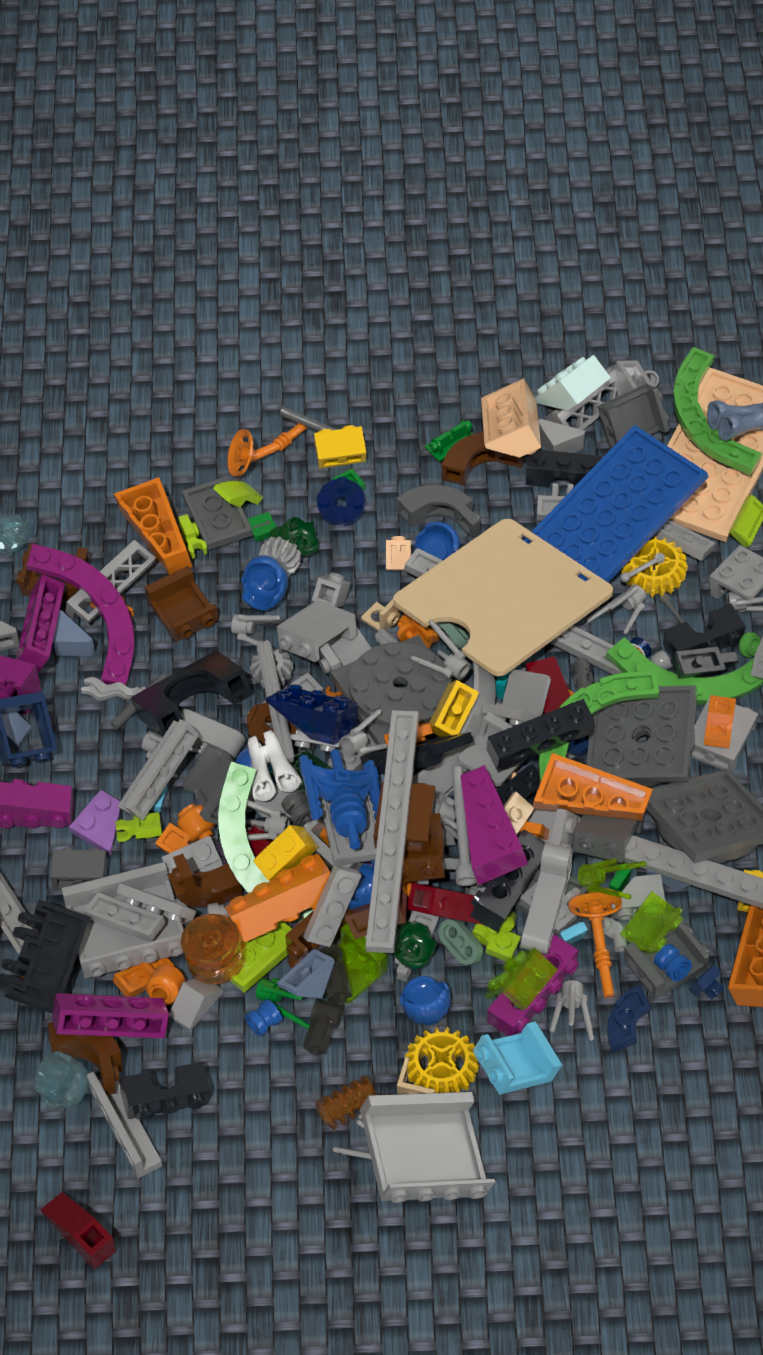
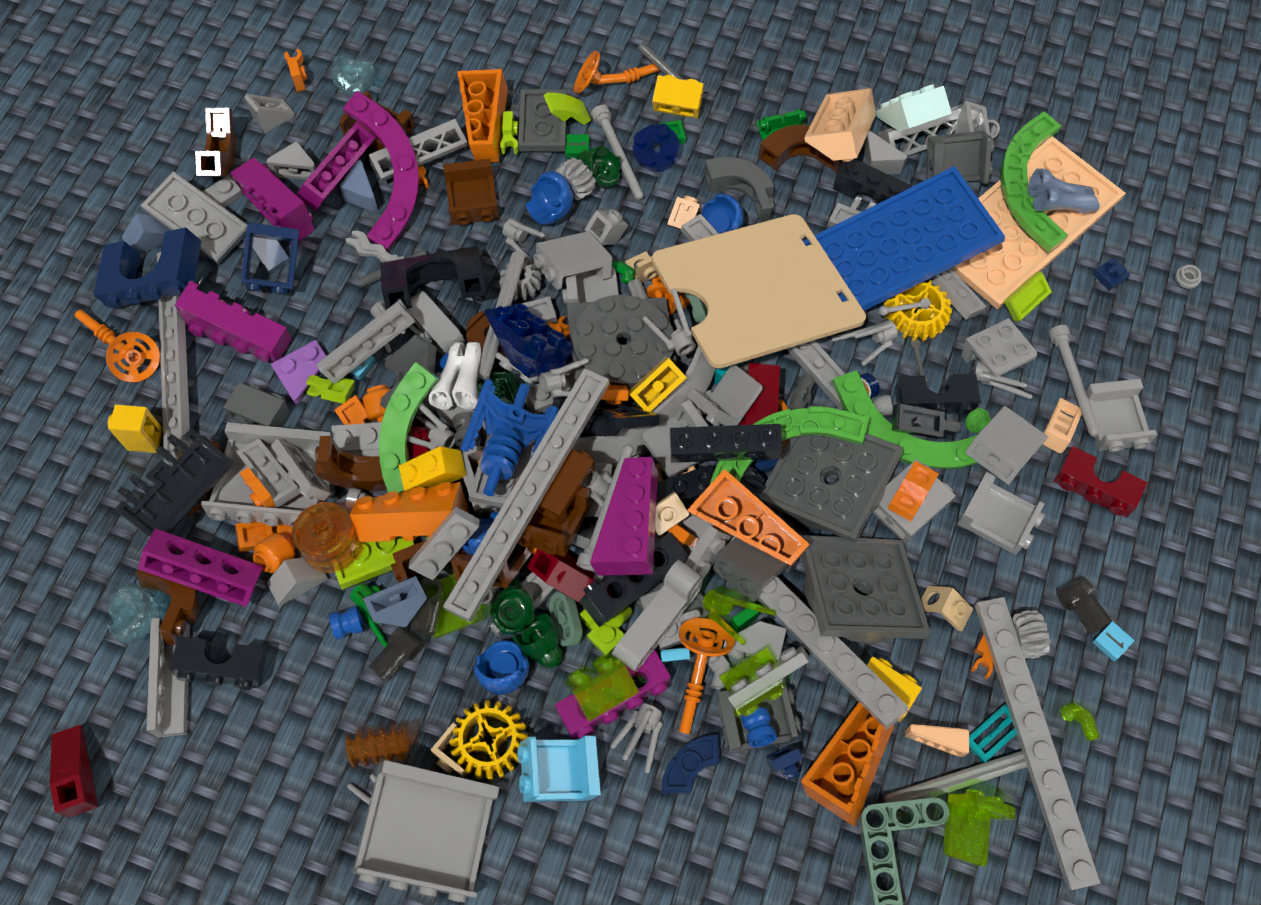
camera: 20 degrees right, 10 degrees up
none -> orange plate [239,467,277,508]
none -> dark green piece [513,614,562,669]
none -> light grey piece [591,105,644,200]
none -> green arm [611,261,636,283]
none -> light grey plate [728,646,809,708]

